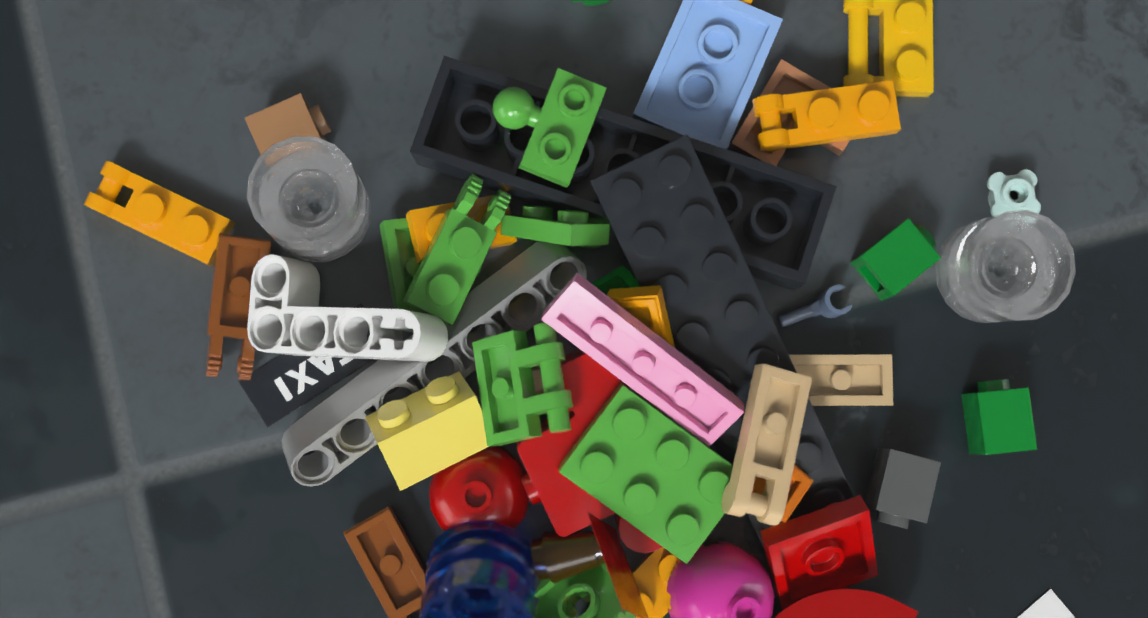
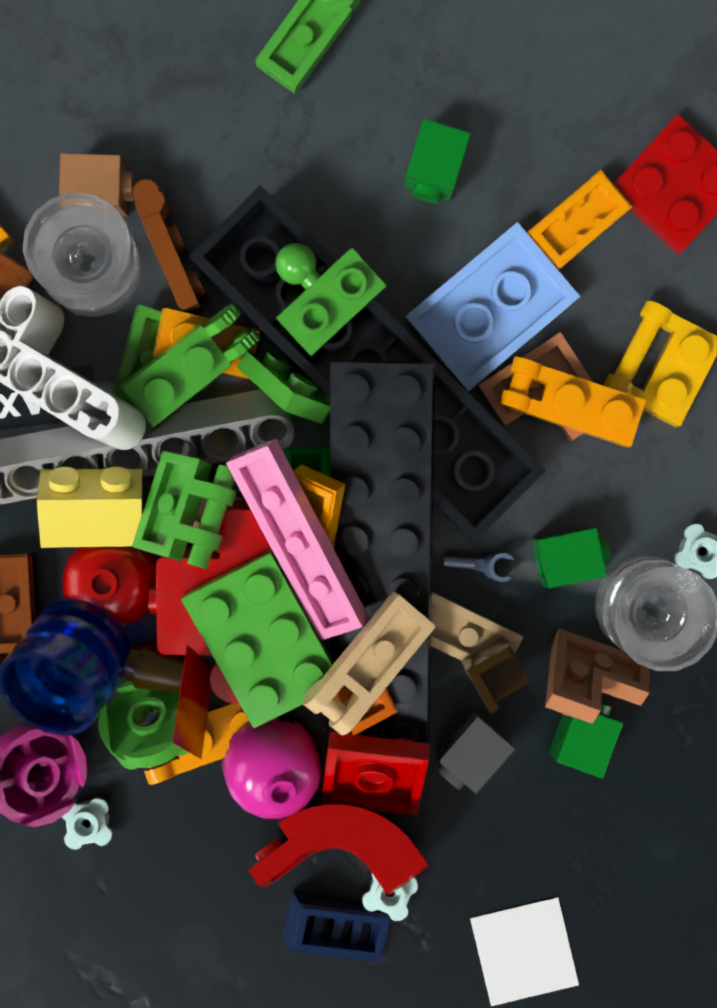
camera: 30 degrees right, 5 degrees up
none -> dark orange hinge [131,178,206,315]
none -> dark brown panel [462,637,530,714]
none -> nougat plate [545,628,650,724]

